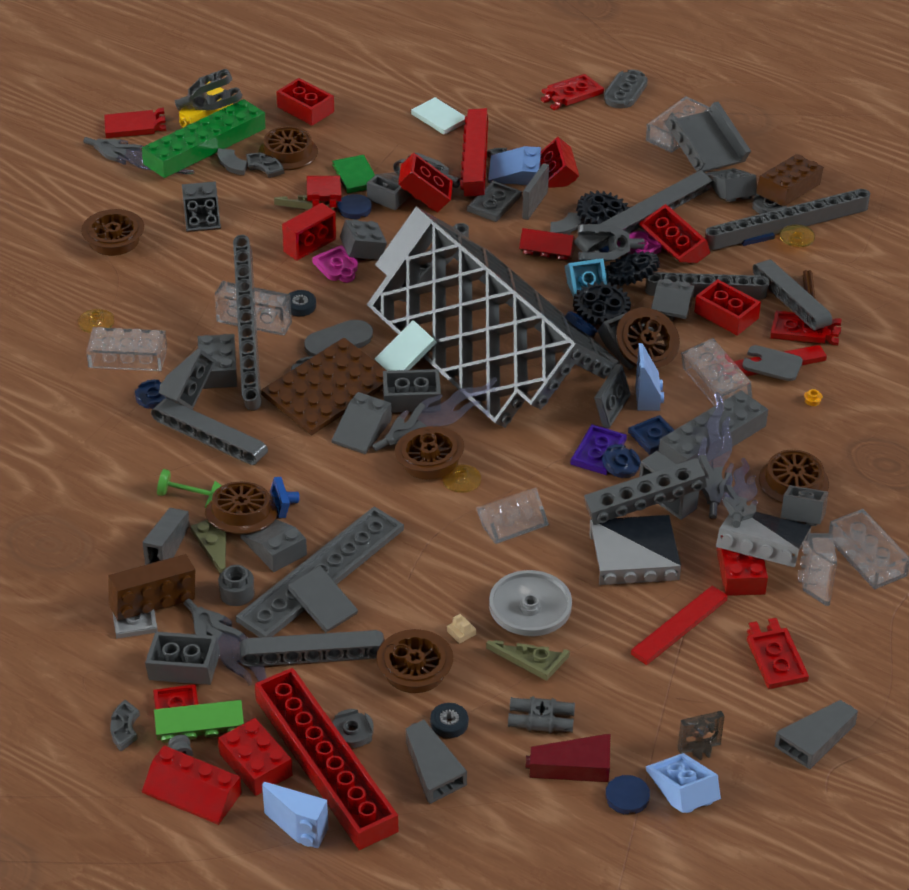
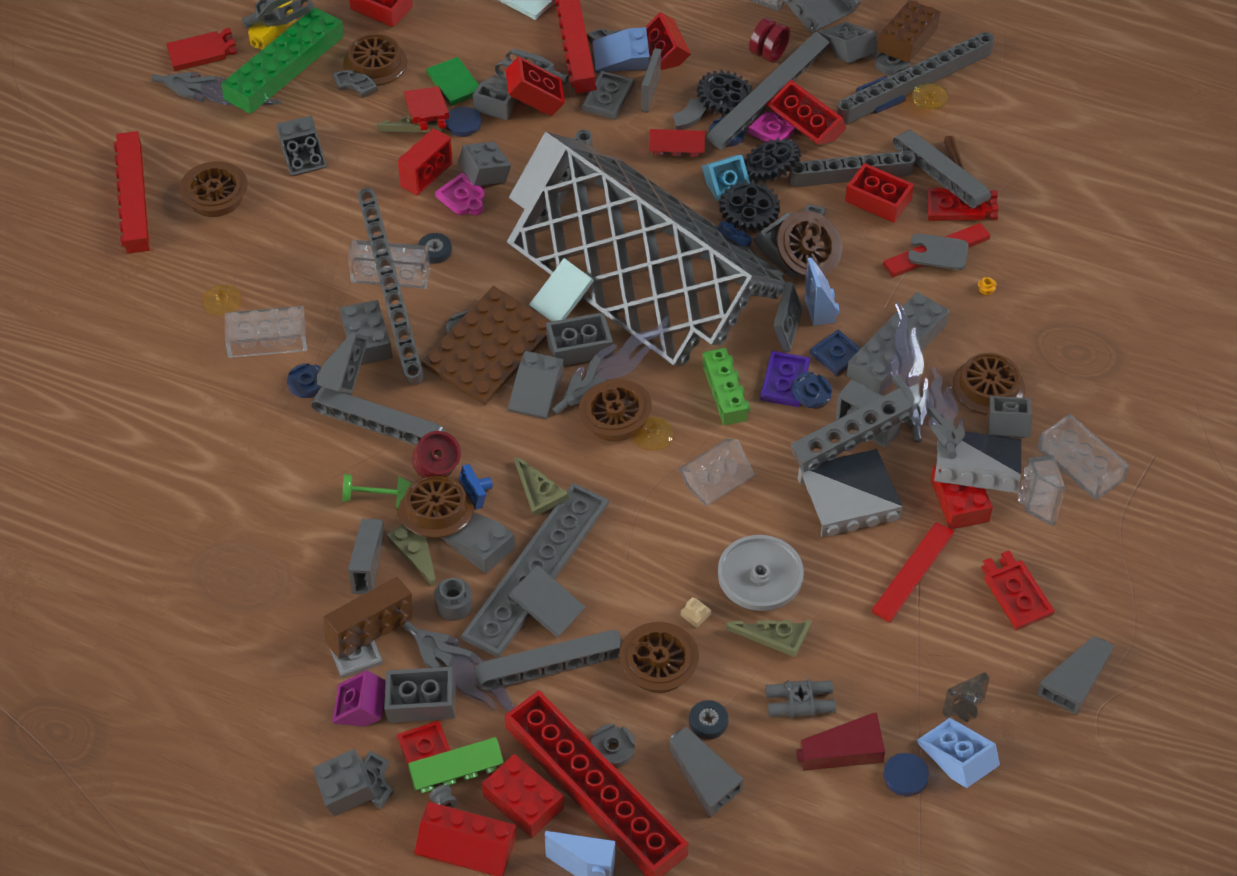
camera: 10 degrees left, 10 degrees up
dark grey tile [218,148,248,175] -> none
dark grey tile [304,320,373,357] -> none
dark grey piece [578,224,645,262] -> none
dark grey slope [651,279,694,319] -> none
clear brick [681,338,752,406] -> none
none -> red brick [113,131,150,254]
none -> dark grey brick [313,749,376,817]
none -> magenta slope [332,670,386,726]
none -> dark red wheel [411,430,461,478]
none -> olive wing [514,457,571,516]
none -> bright green brick [702,348,750,426]
none -> dark red wheel [749,17,791,63]

